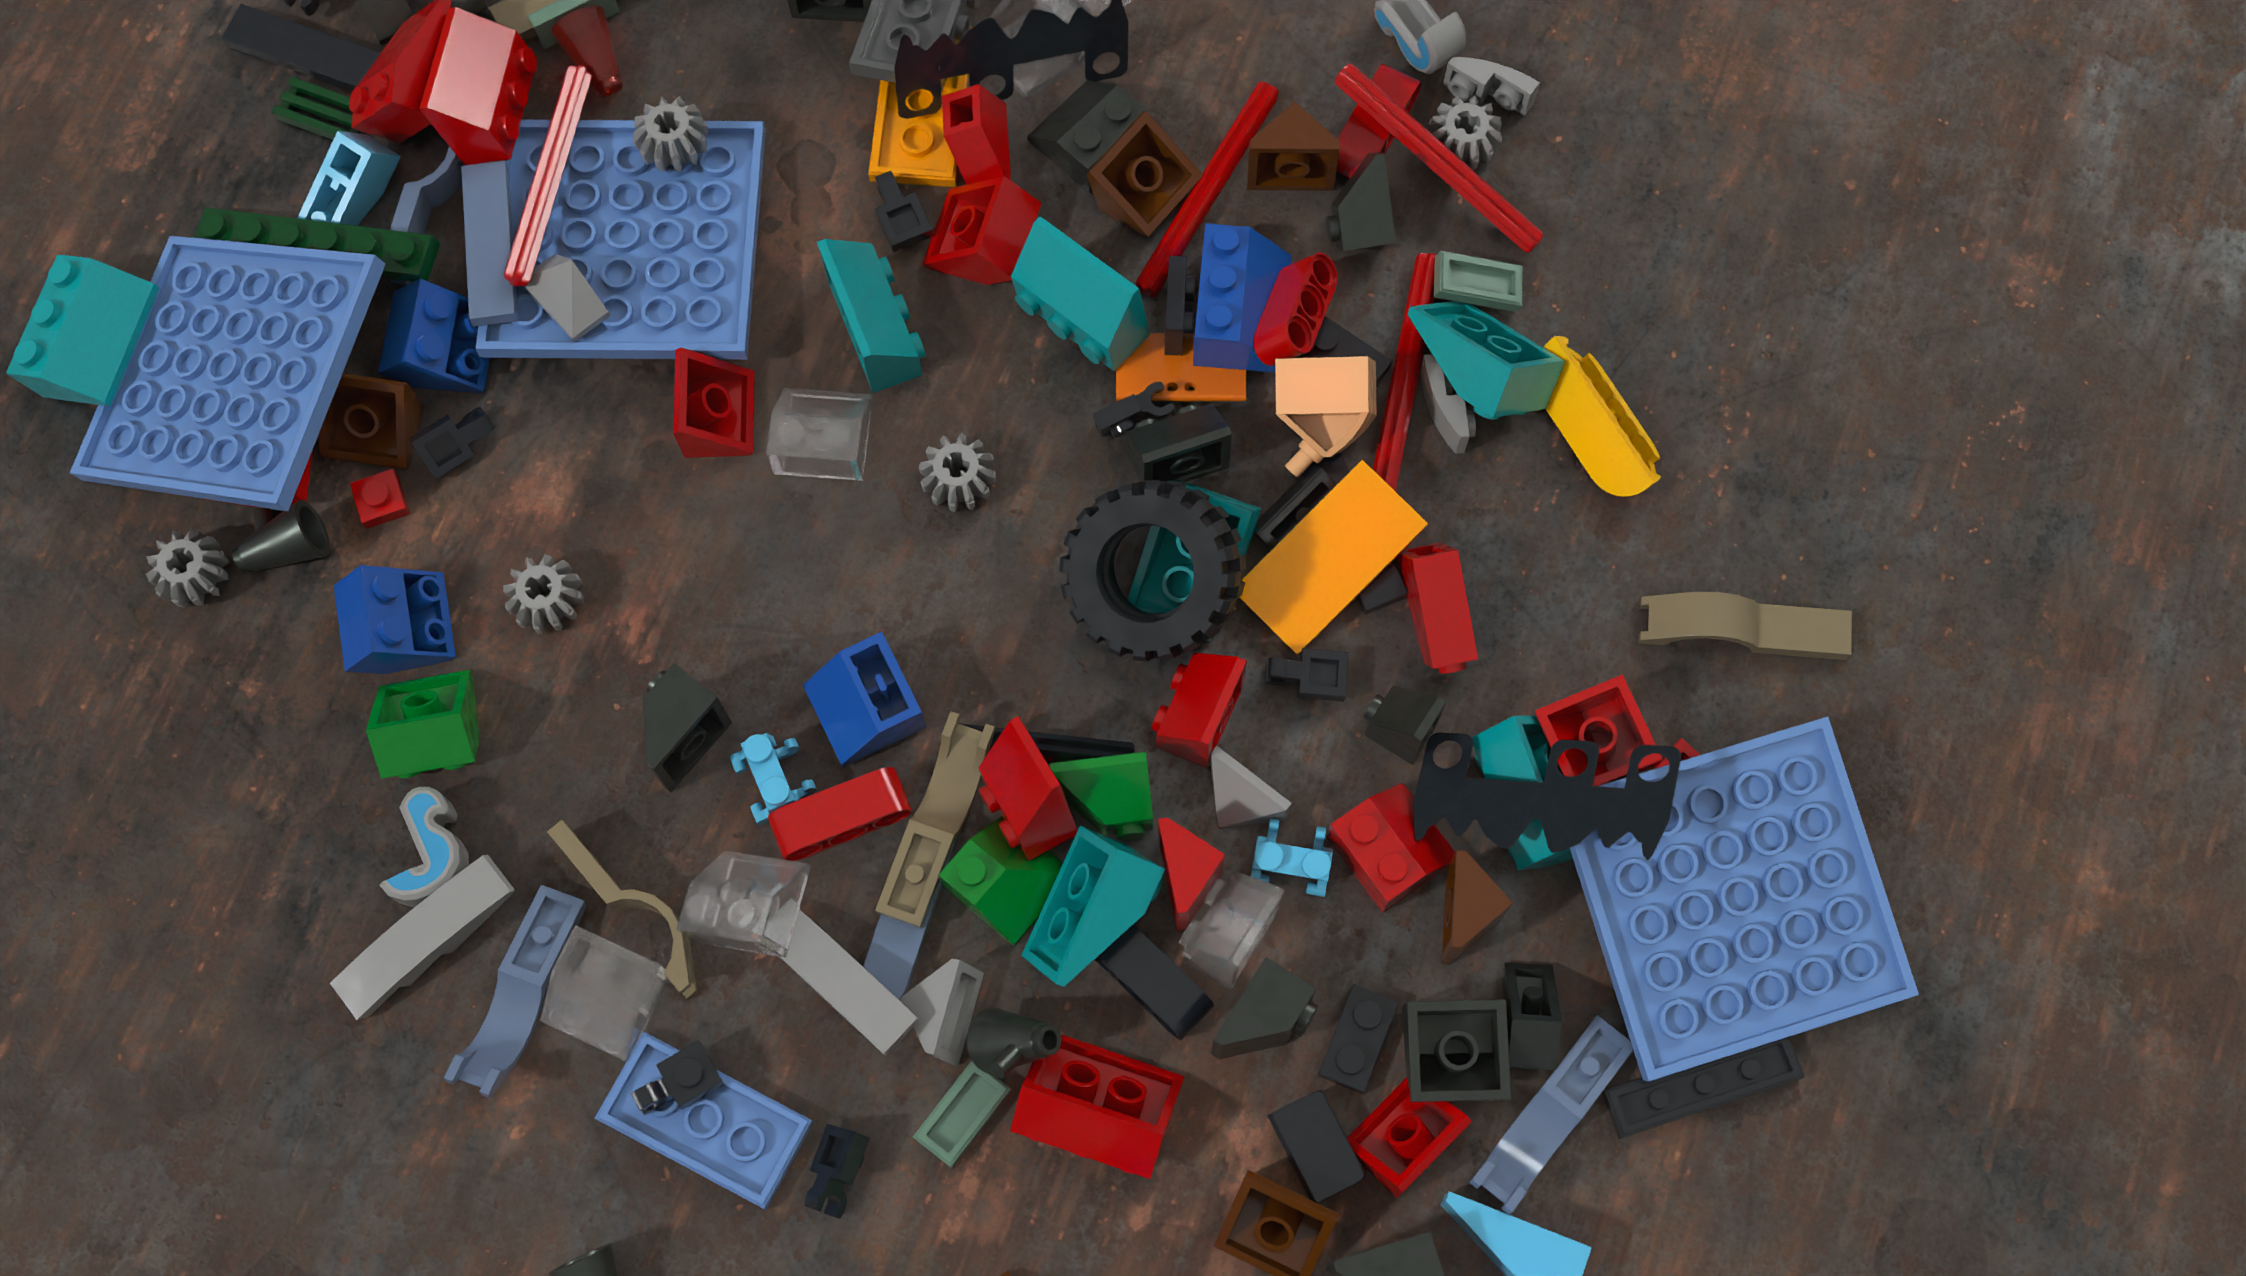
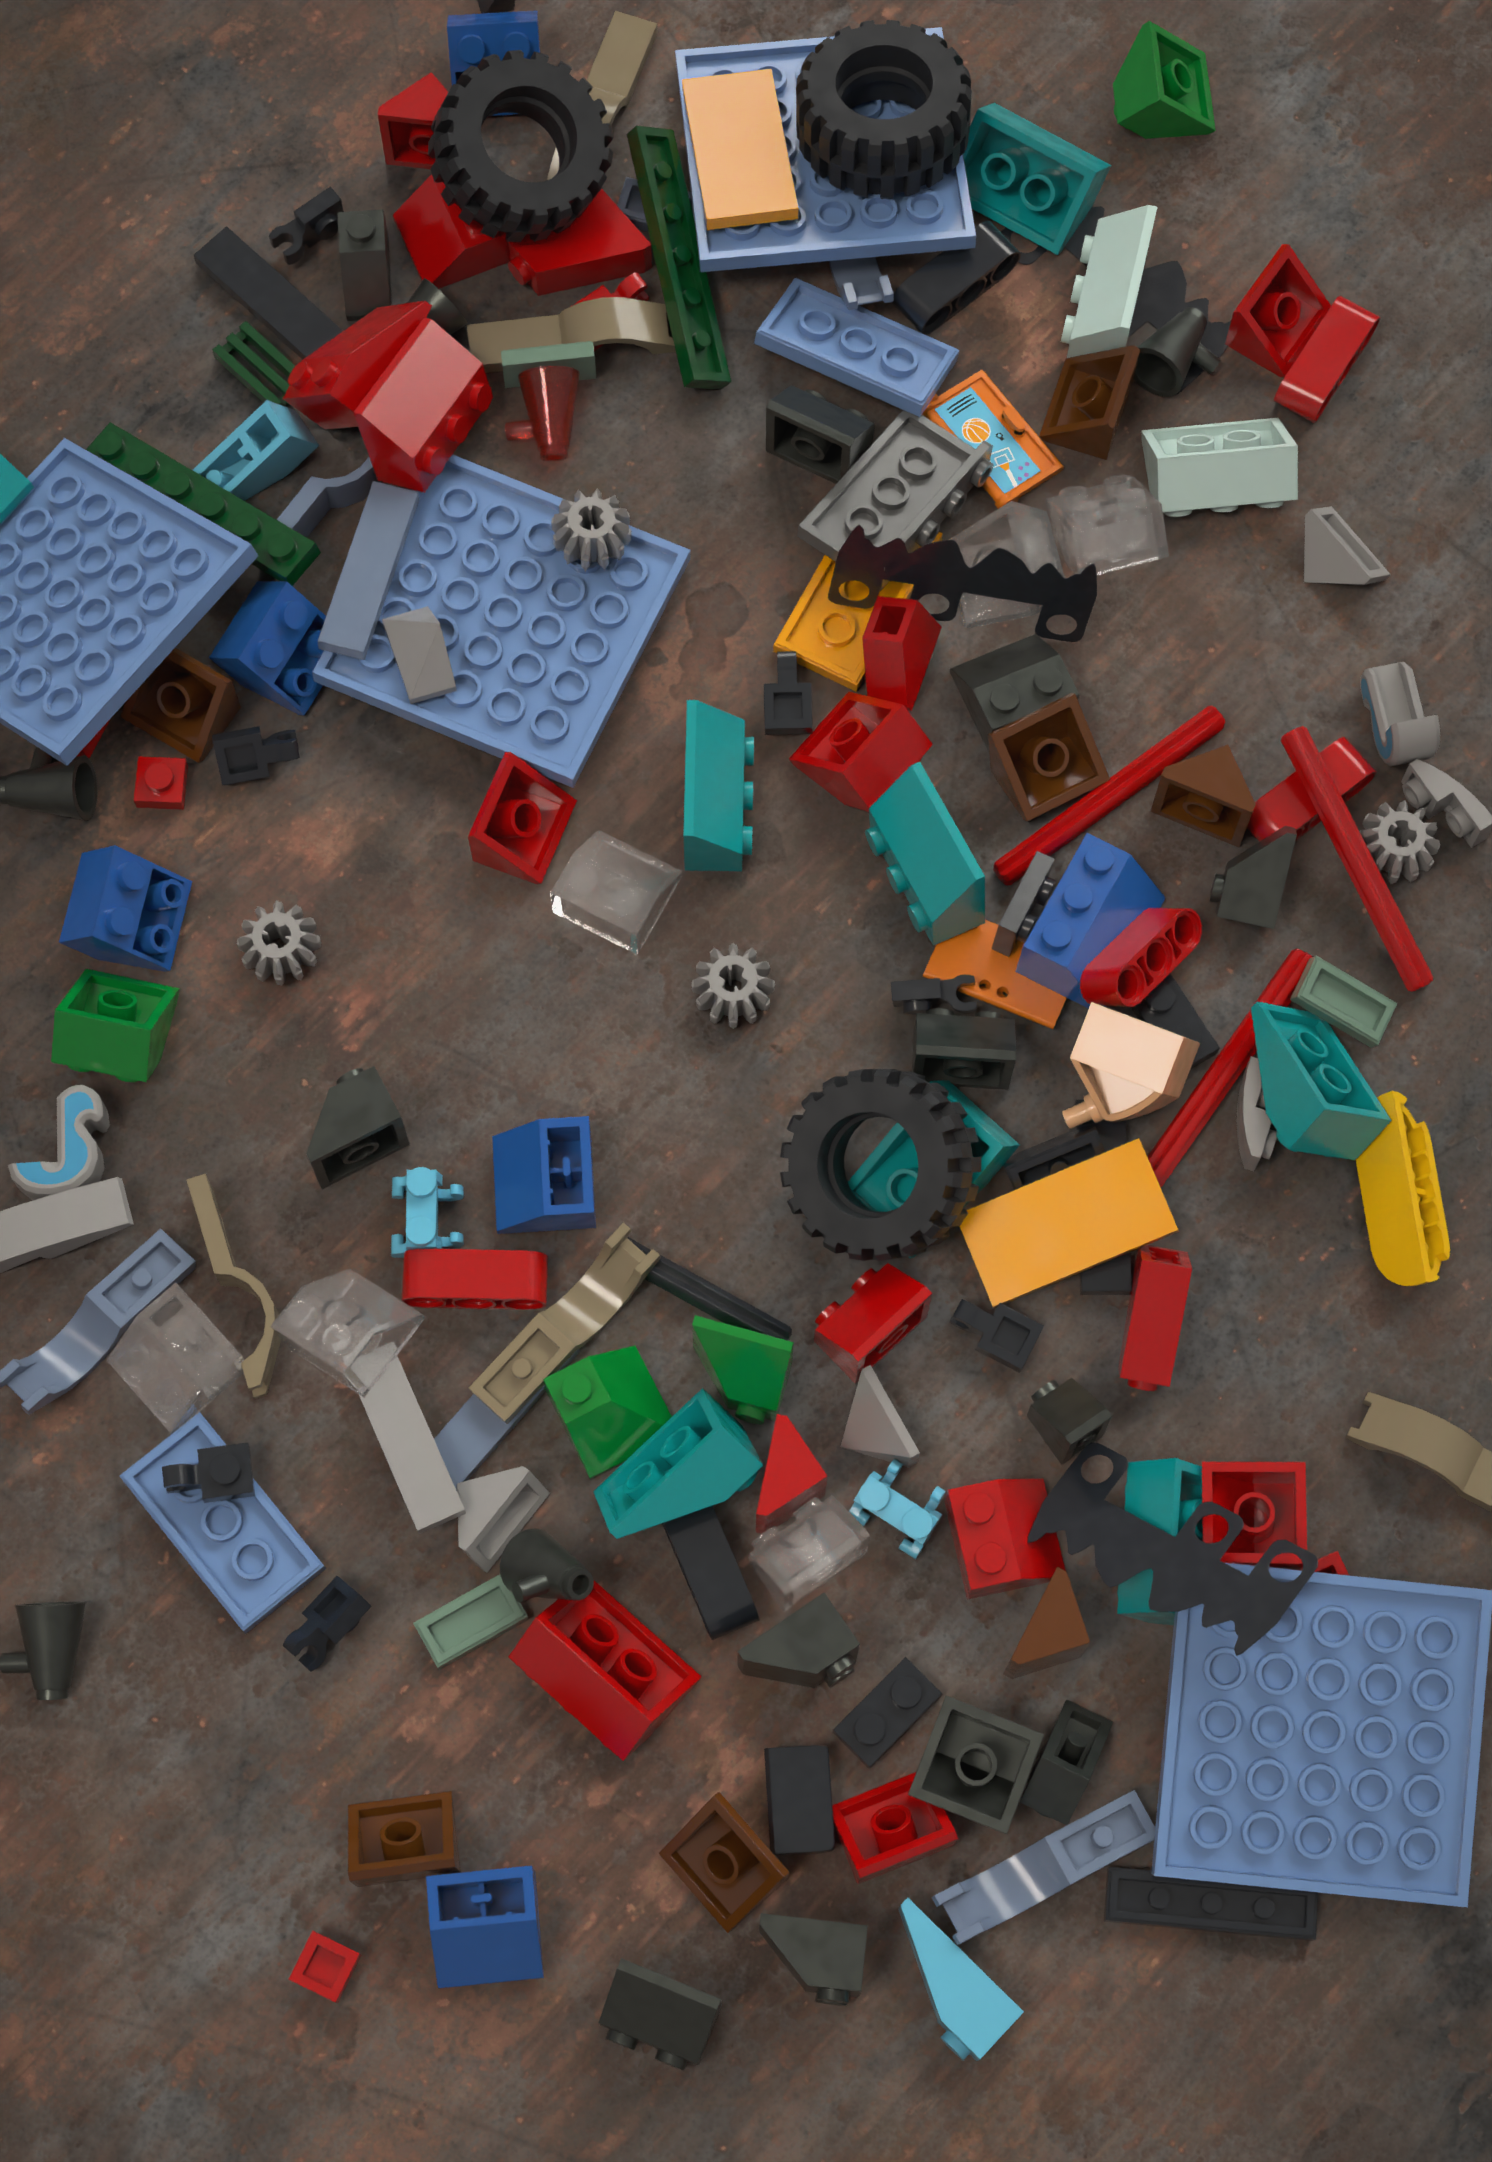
camera: 20 degrees right, 0 degrees up
axle [504,65,592,287] -> none
red slope [978,716,1078,861] -> none

